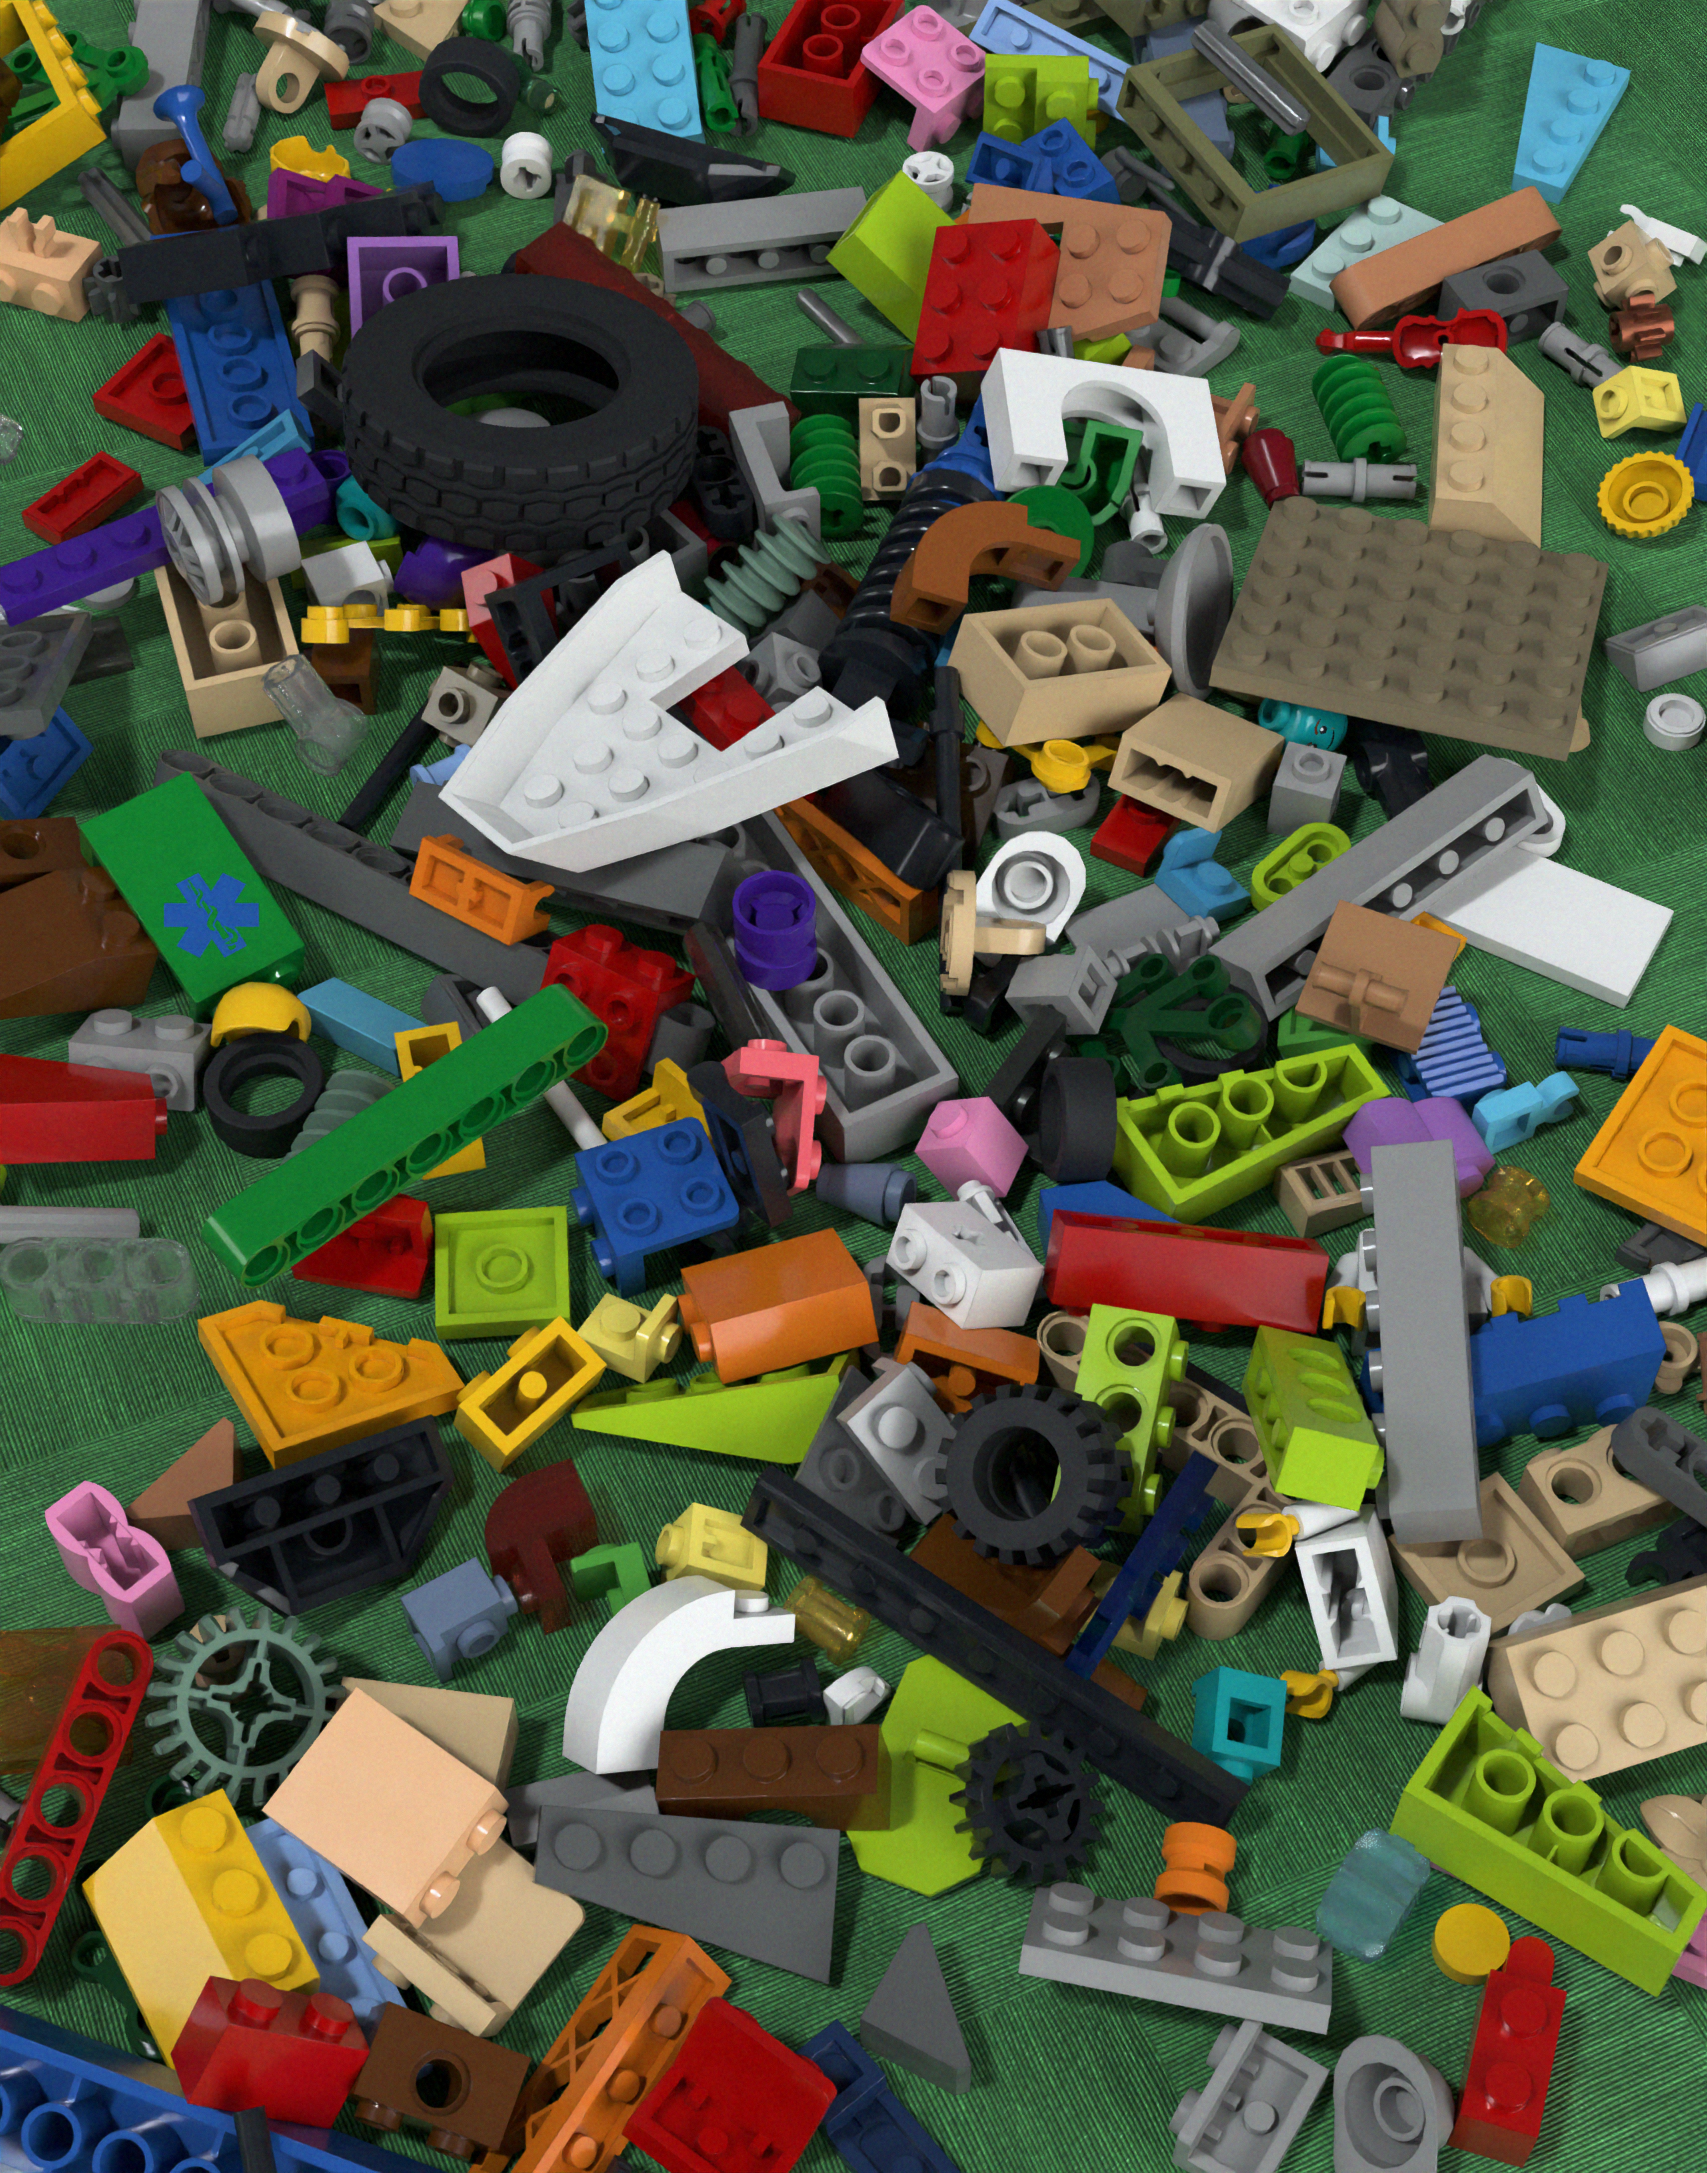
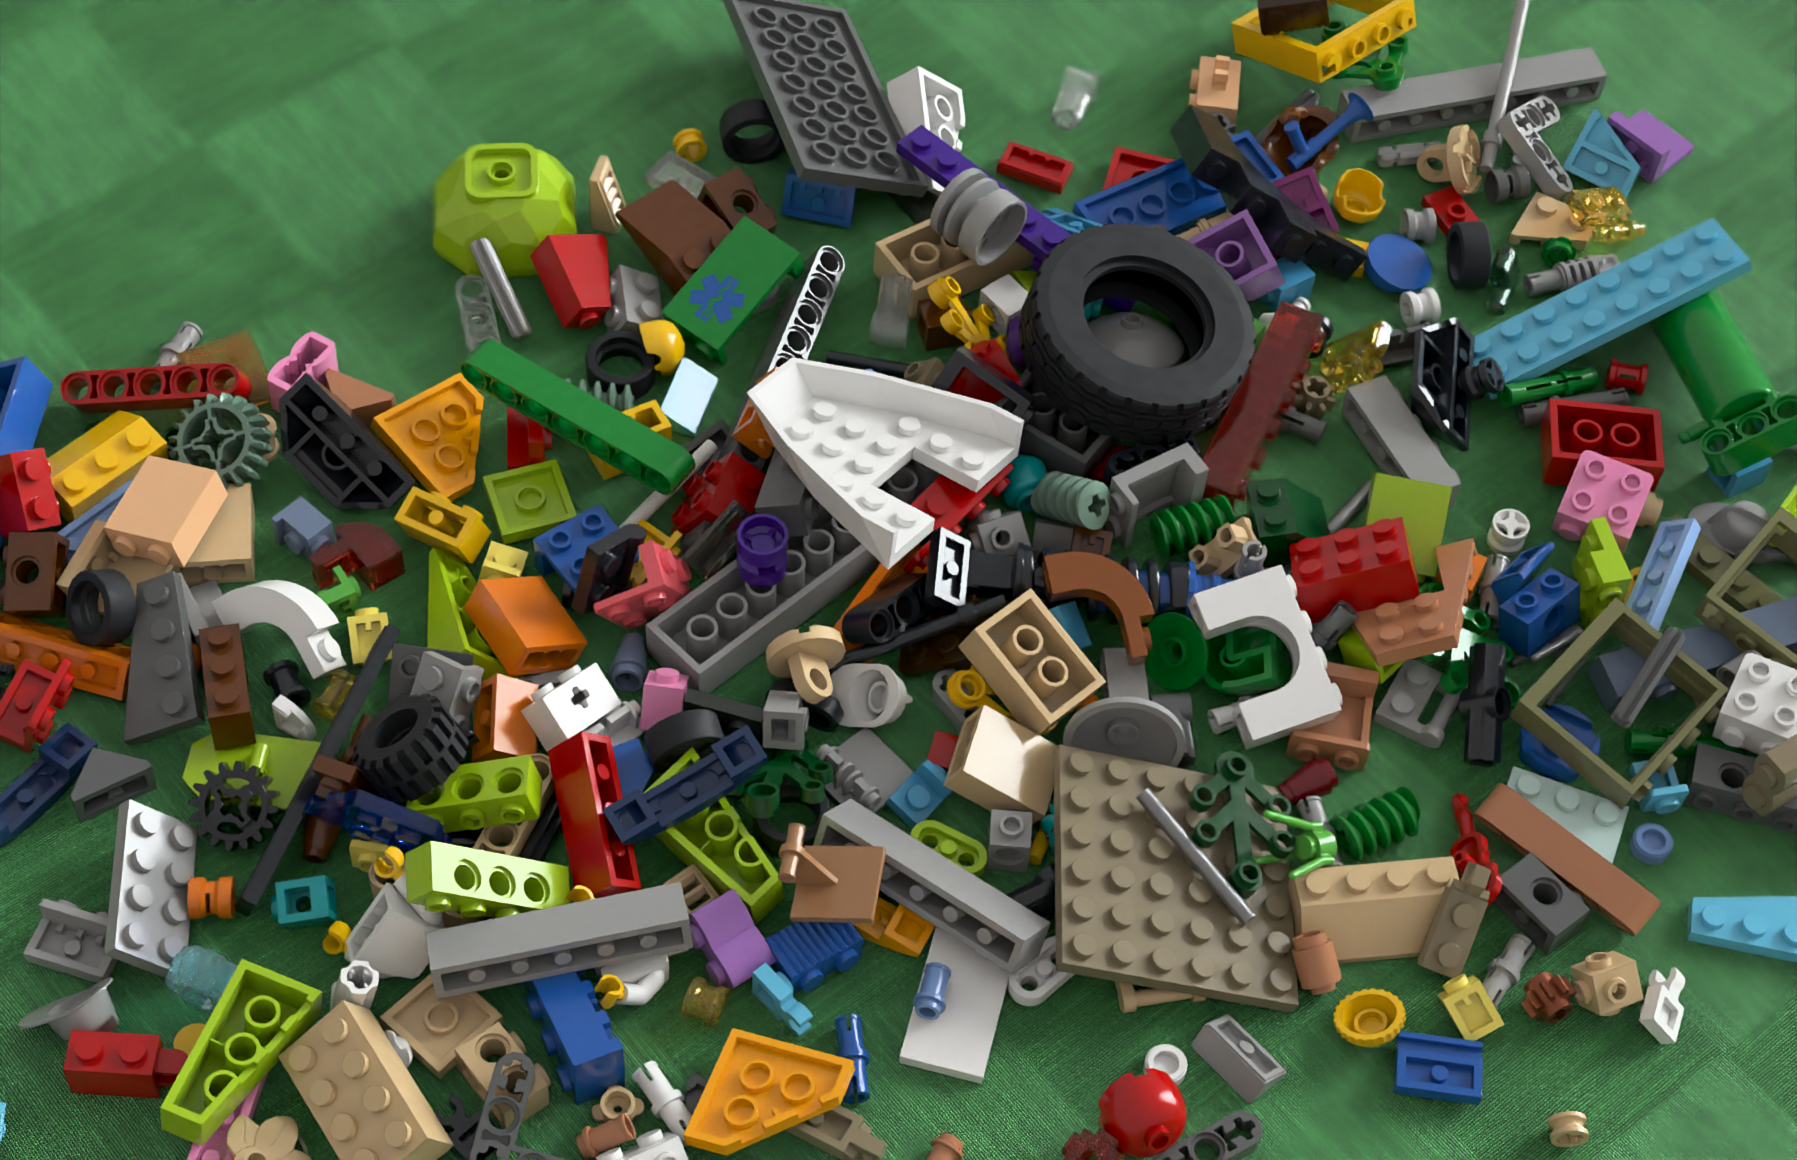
camera: 70 degrees right, 0 degrees up
none -> black tyre [66,569,137,646]
none -> dark blue slope [603,725,768,845]
none -> medium blue pin [913,962,951,1020]
none -> flat silver bar [1136,788,1256,926]
none -> dark green plant [1187,751,1296,899]
none -> bright green plant [1253,810,1337,880]
none -> nougat brick [1291,930,1342,995]
none -> dark tan hinge [1417,861,1491,978]
none -> black wheel [1459,357,1505,402]
none -> medium blue tile [1630,823,1673,865]

